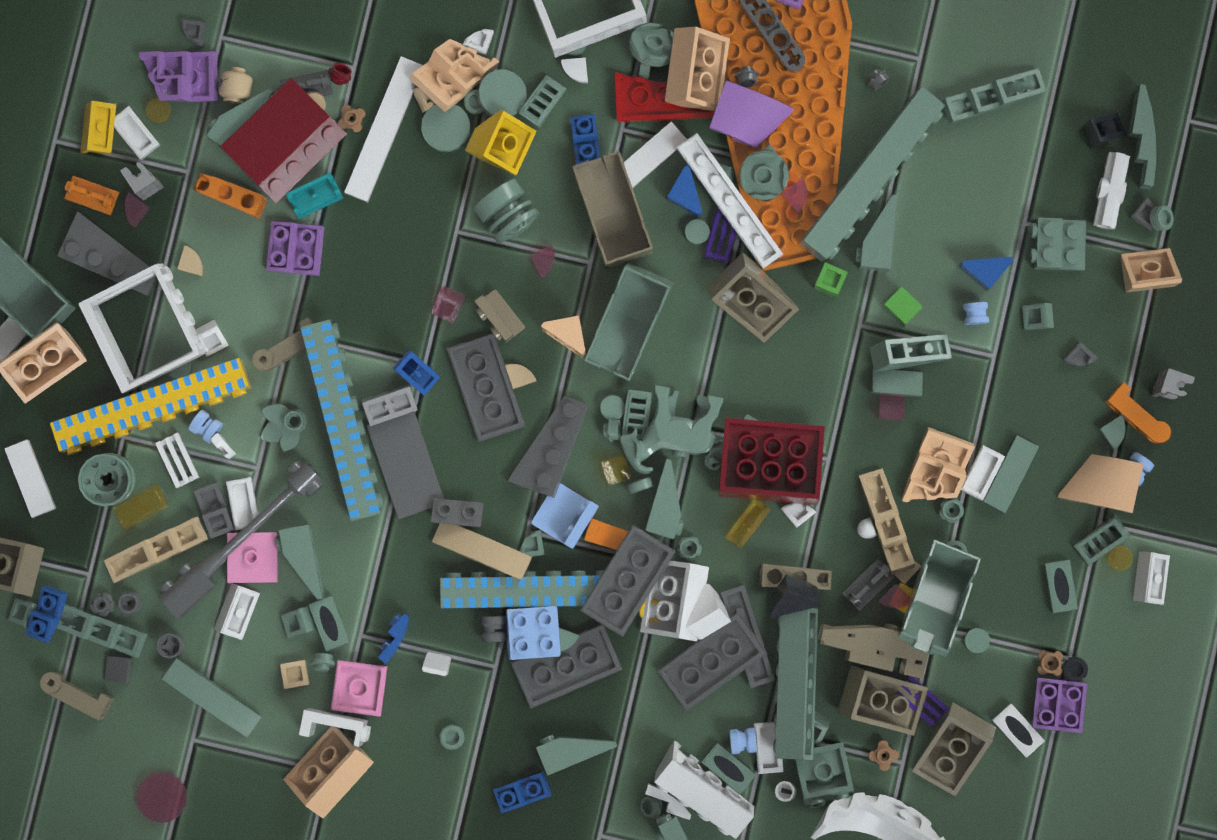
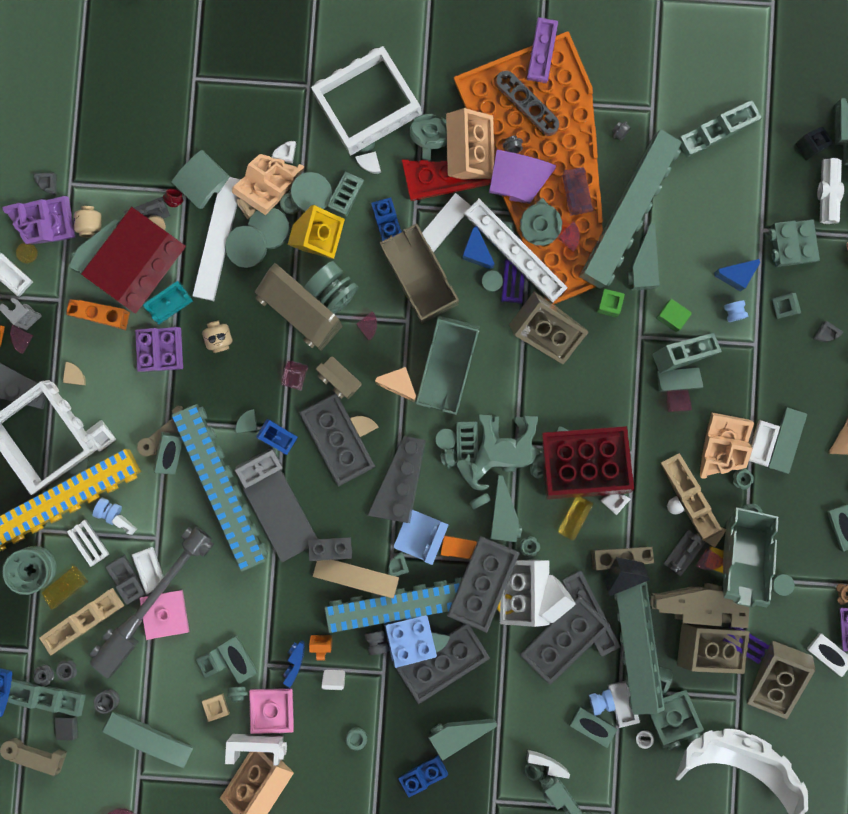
camera: 10 degrees left, 0 degrees up
white slope [214,583,260,640] -> none
sand green plate [261,404,307,452] -> none
sand green slope [276,525,325,599] -> none
medium nougat plate [338,105,366,132] -> none
clear yellow slope [600,455,632,486] -> none
white wedge [654,740,754,839] -> none
medium nougat plate [869,740,899,771] -> none
none -> sand green tile [153,432,183,474]
none -> sand green slope [171,150,230,209]
none -> tan head [202,320,233,353]
none -> sand green tile [225,226,267,268]
none -> sand green tile [236,409,257,434]
none -> dark tan windscreen [255,263,343,351]
none -> orange tile [309,635,332,660]
none -> hinge [562,167,593,216]

